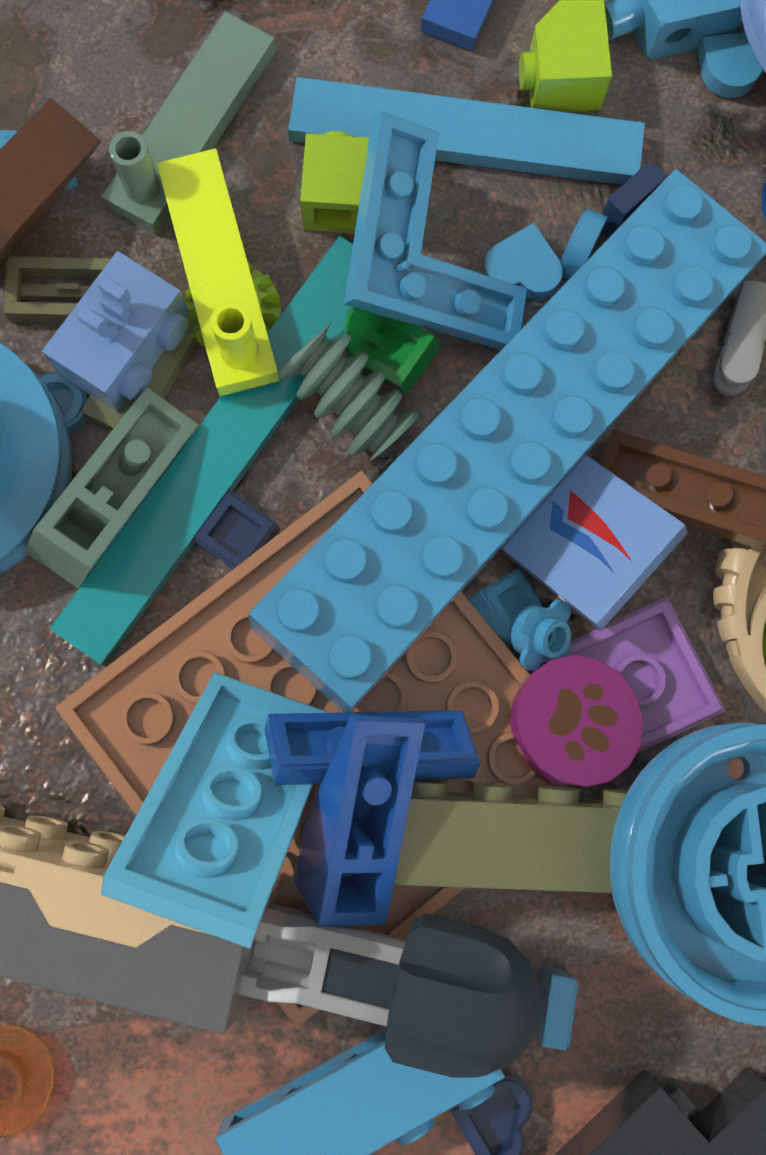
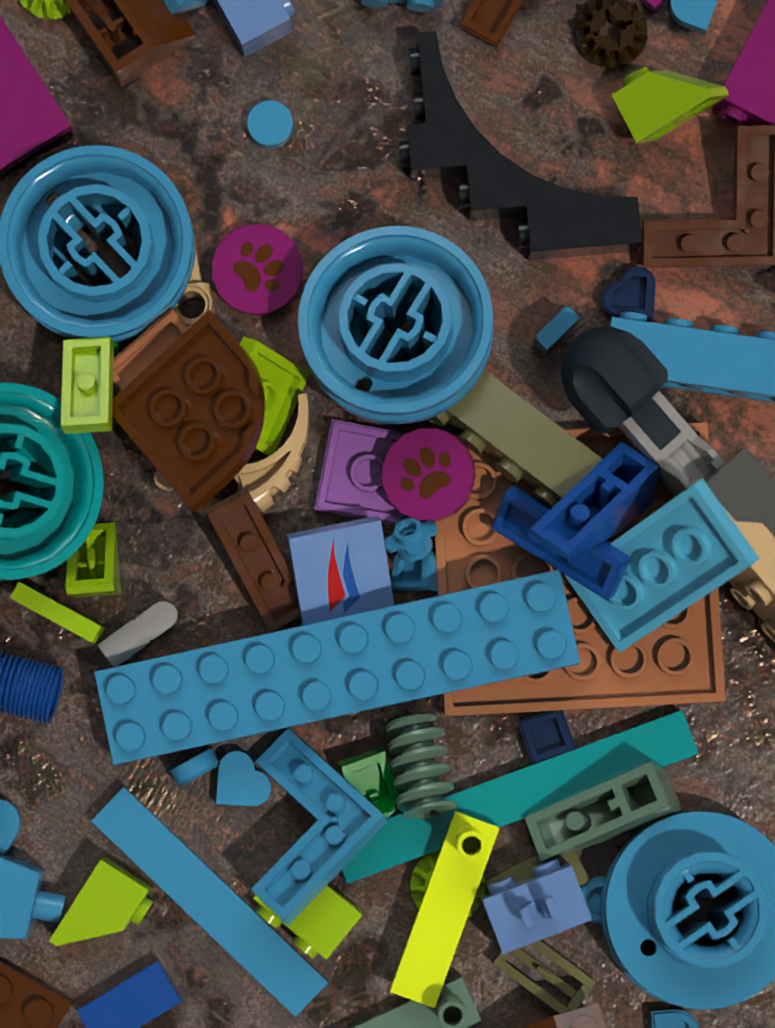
camera: 145 degrees left, 5 degrees up
dark blue tile [601,162,668,239] -> none

